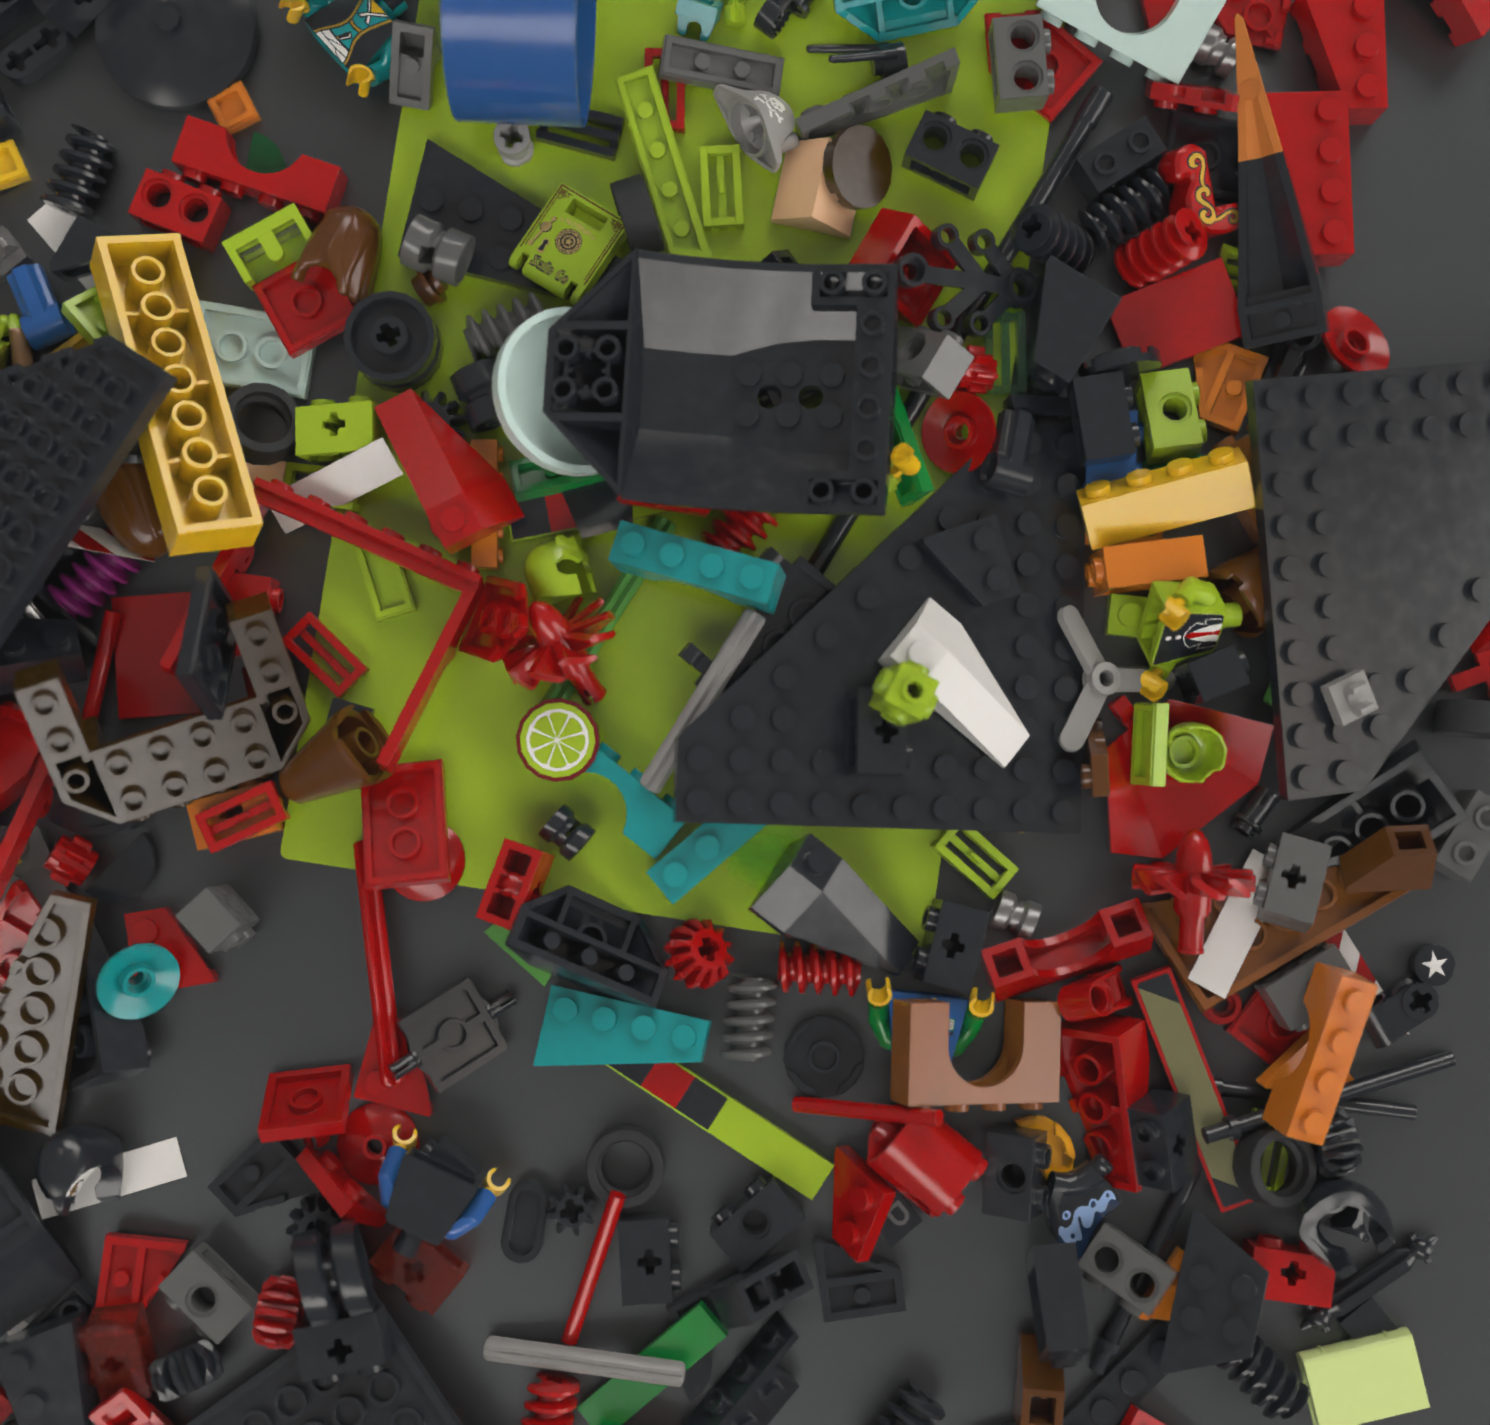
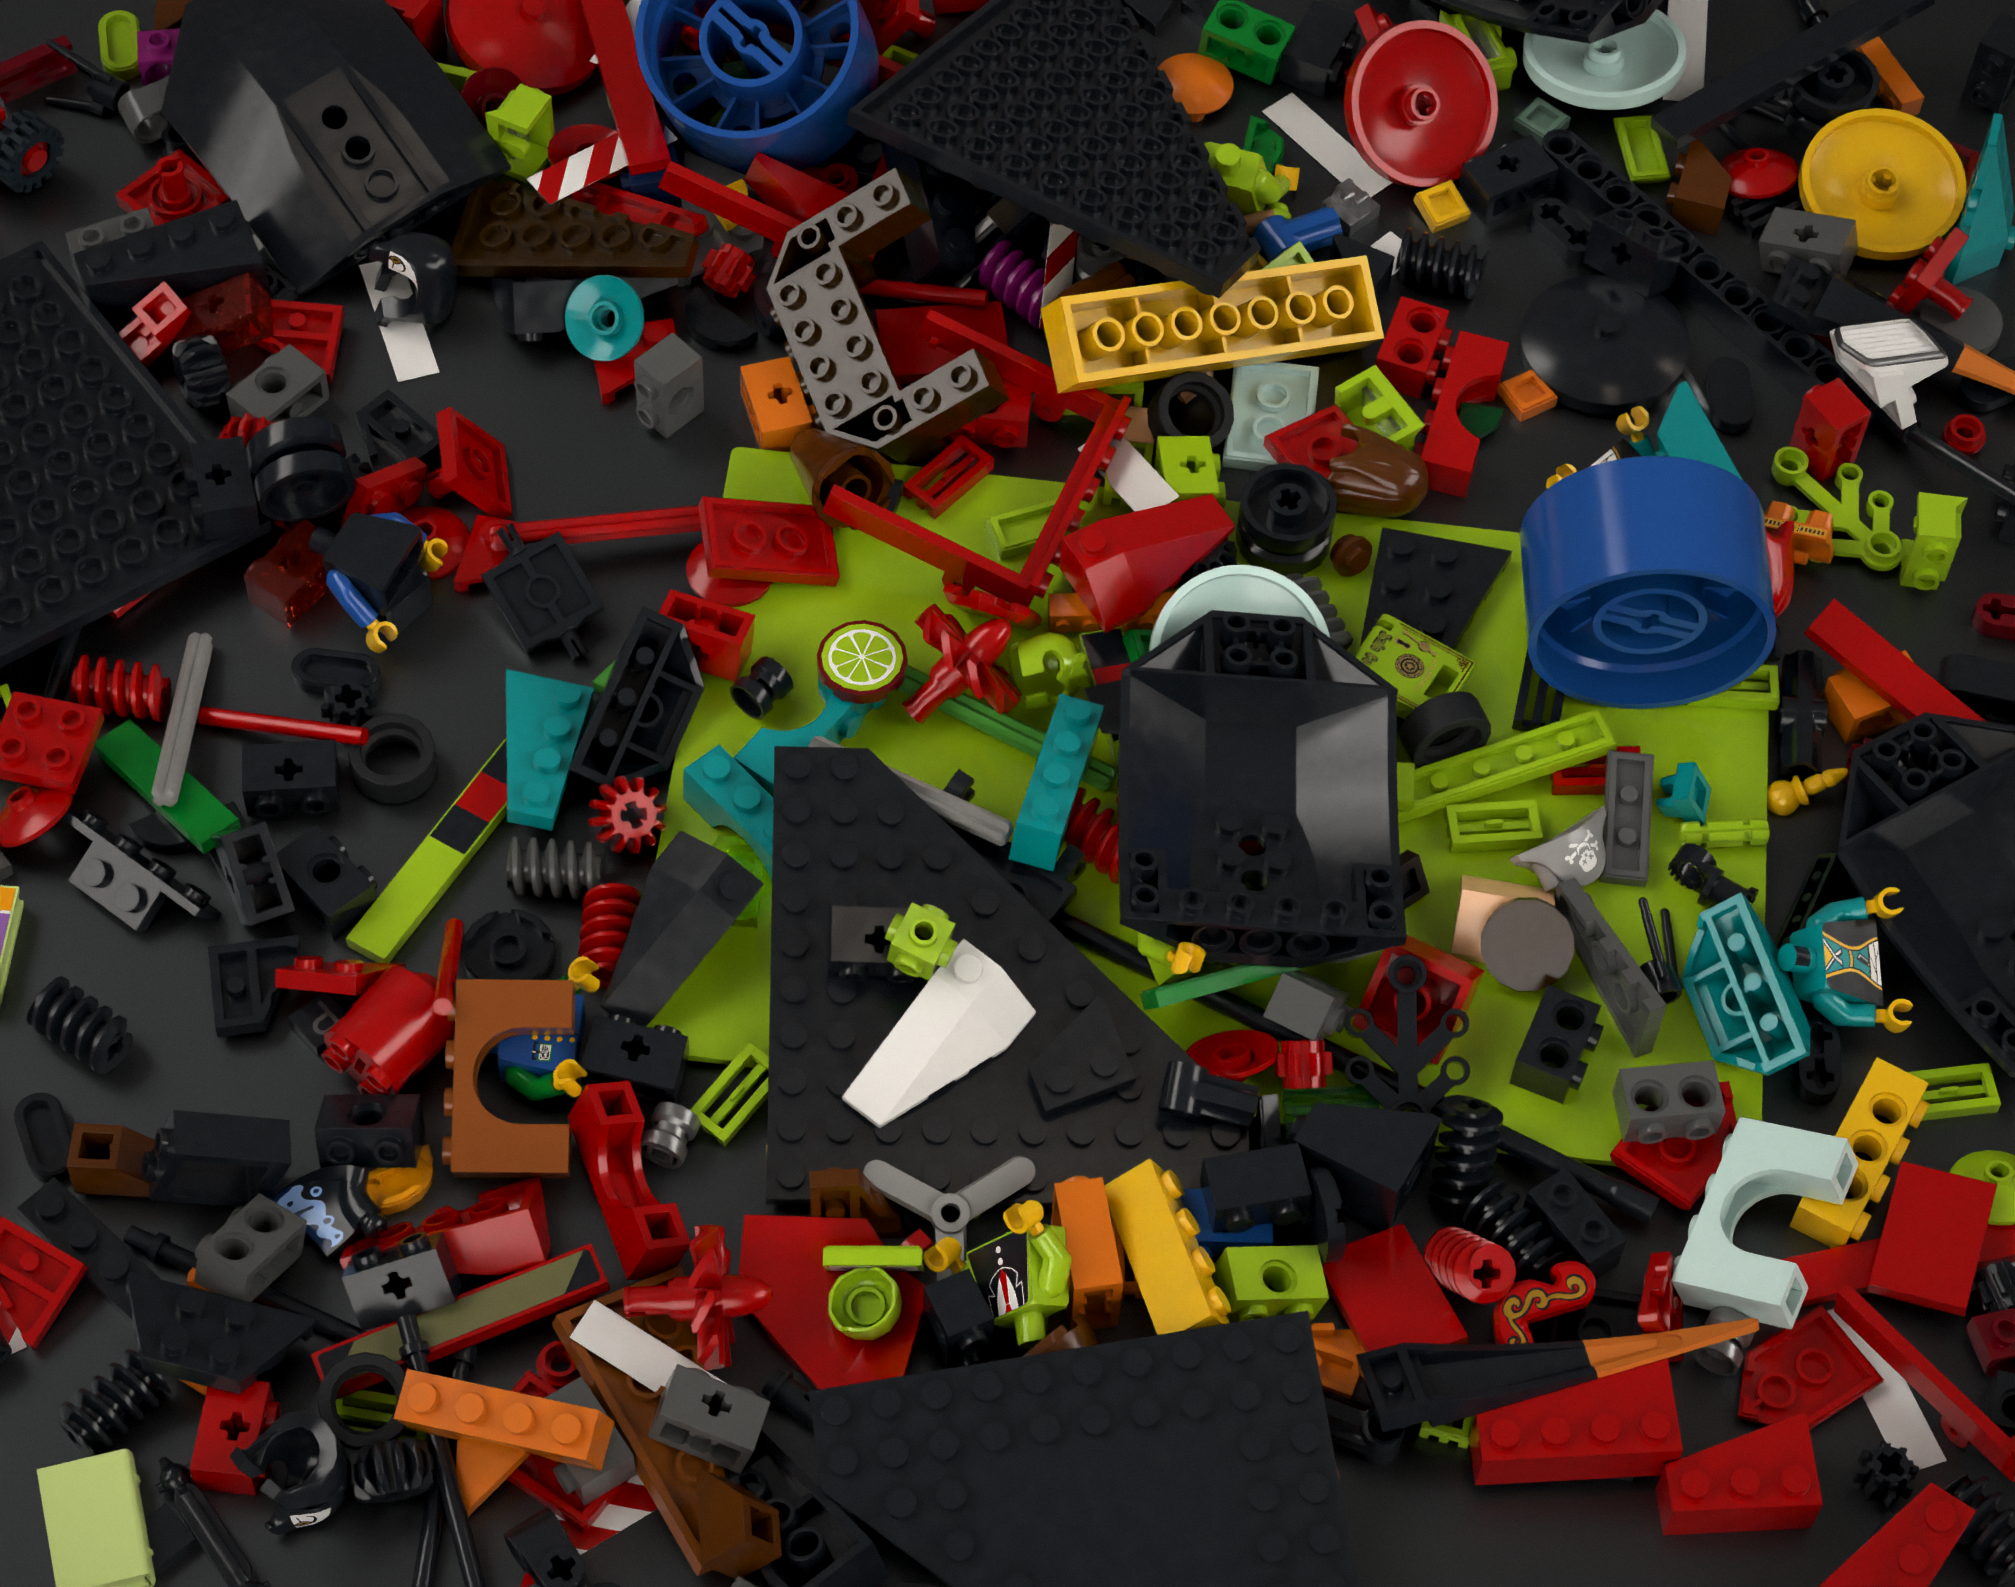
camera: 85 degrees right, 30 degrees down
black tile [175,566,237,720] -> none
red tile [194,780,291,854] -> none
dark grey wheel [400,214,476,287] -> none
light grey bush [493,124,534,167] -> none
red piece [1057,963,1134,1022] -> none
light grey tile [1320,670,1379,726] -> none
red dish [1322,306,1390,372] -> none

